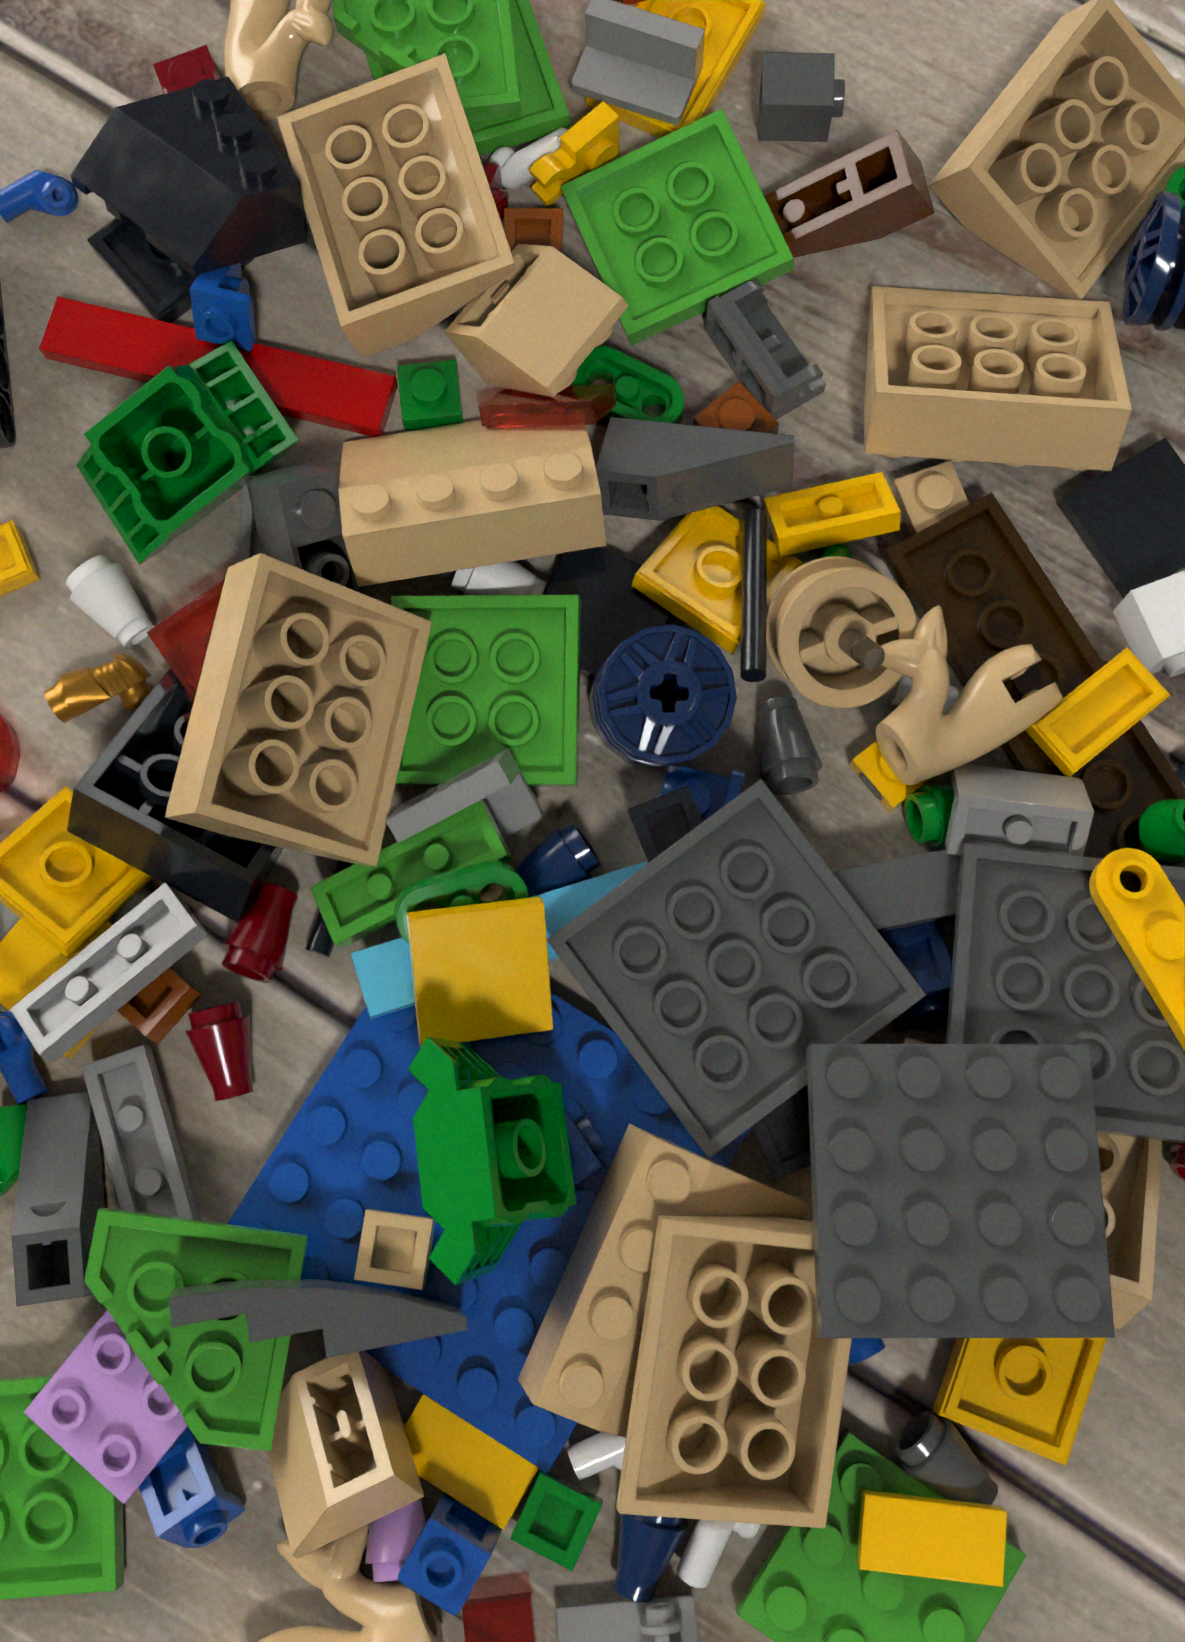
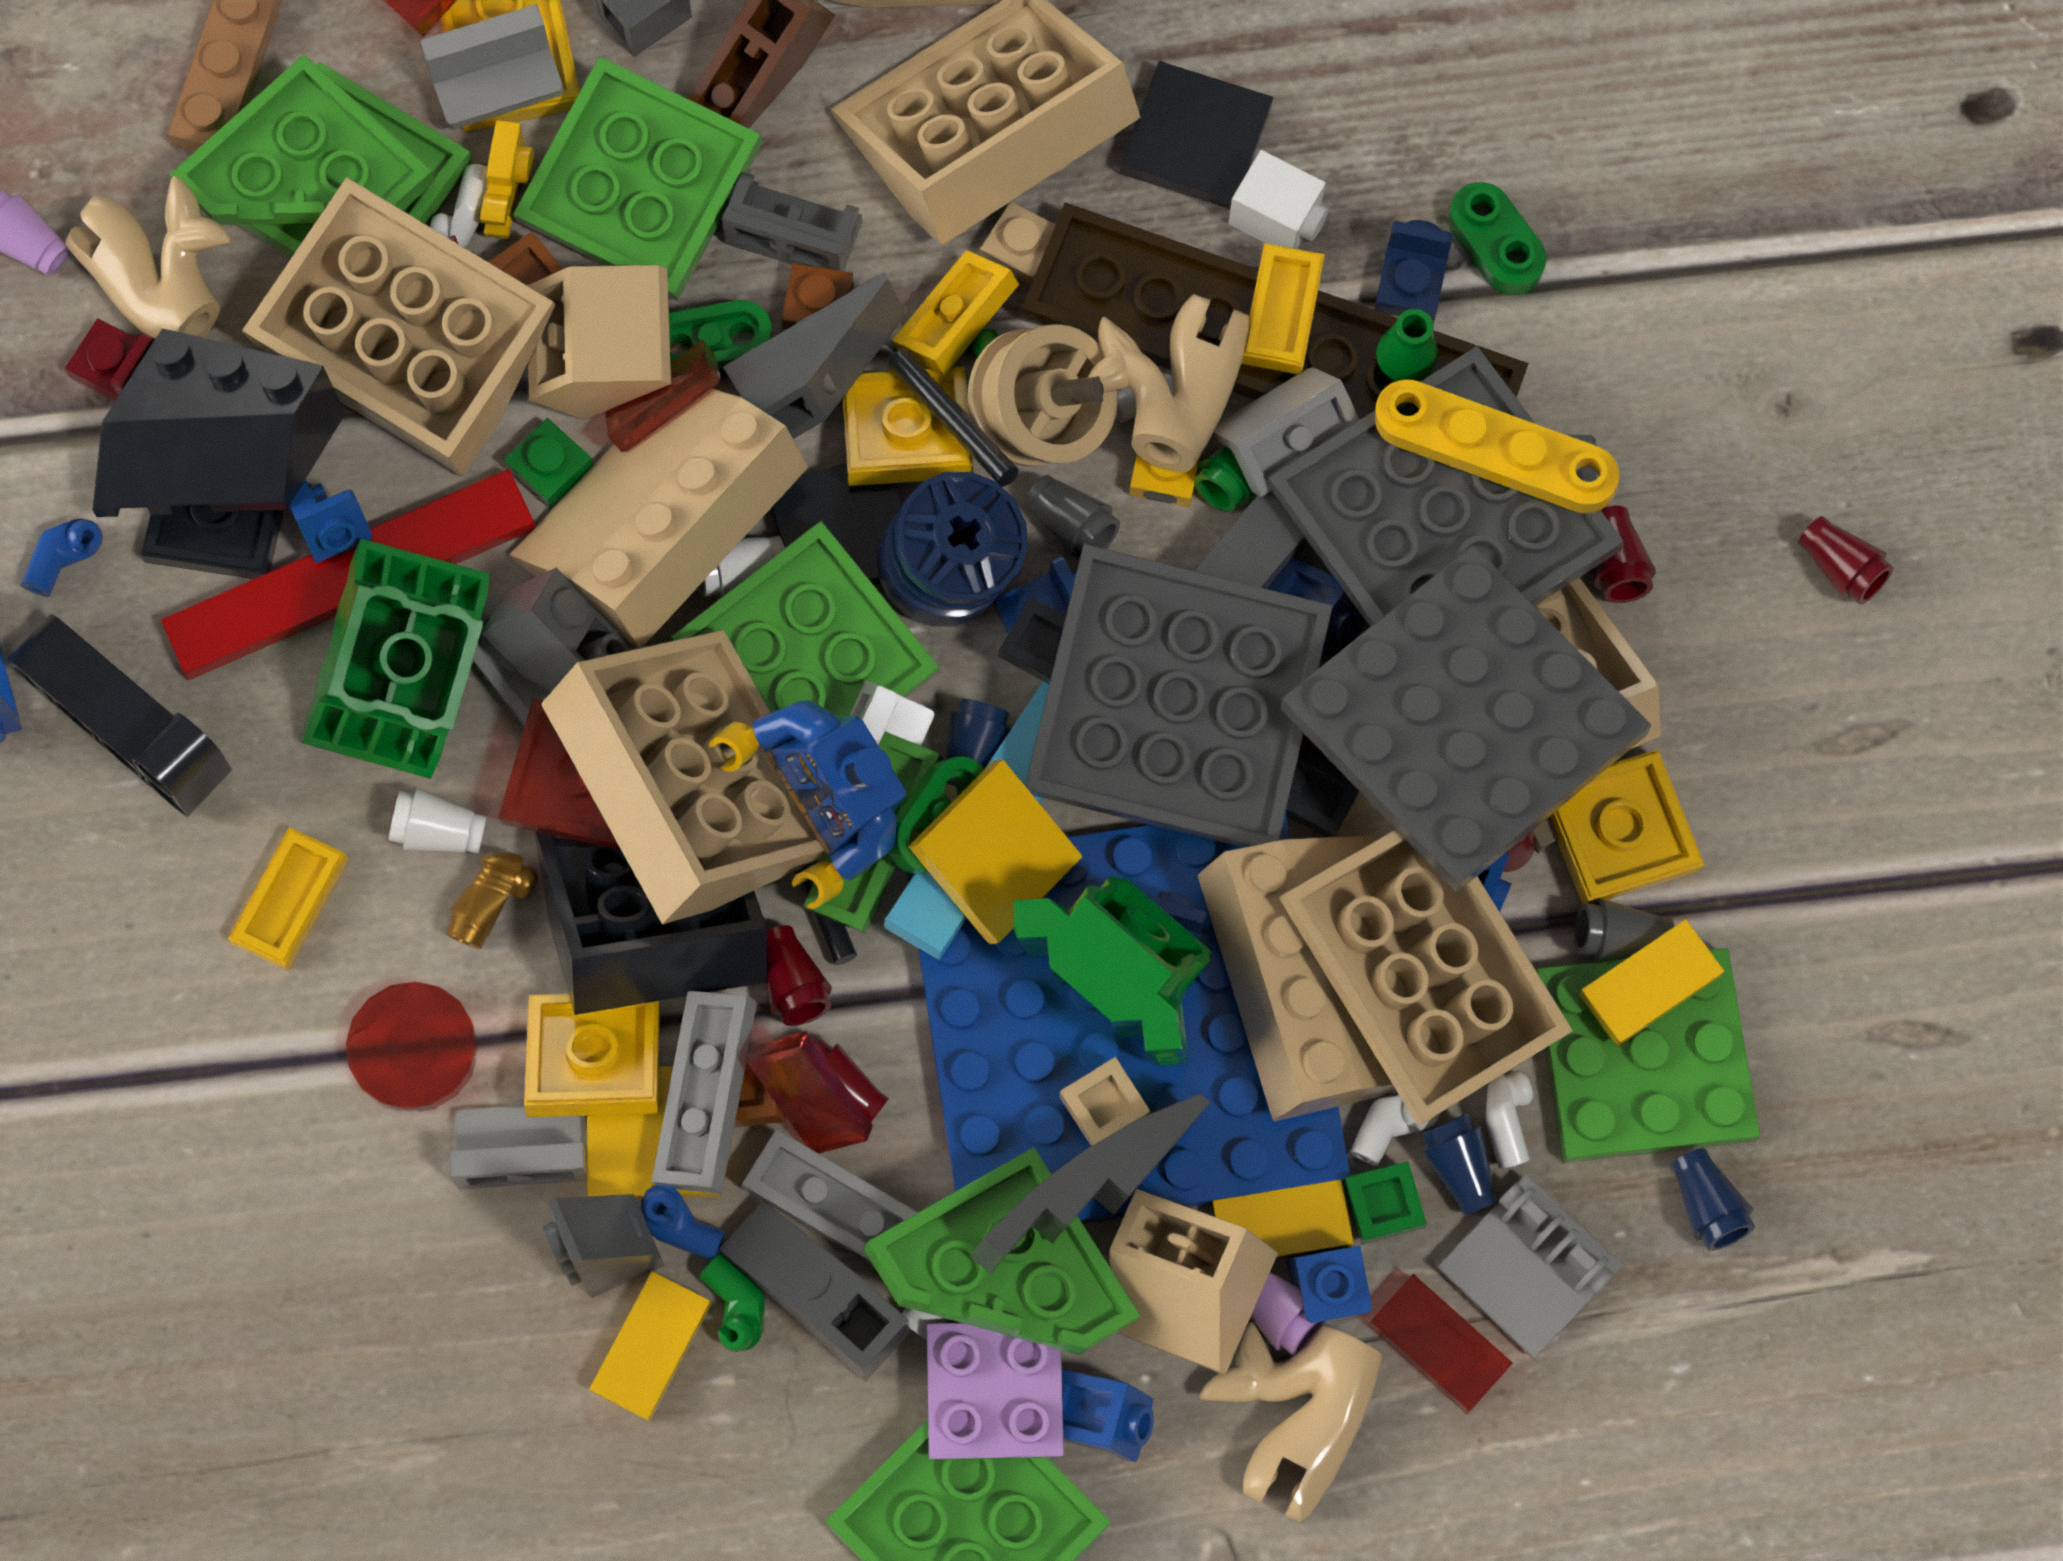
camera: 50 degrees left, 5 degrees down
none -> blue torso [708,701,906,909]
none -> clear red tile [746,1031,873,1154]

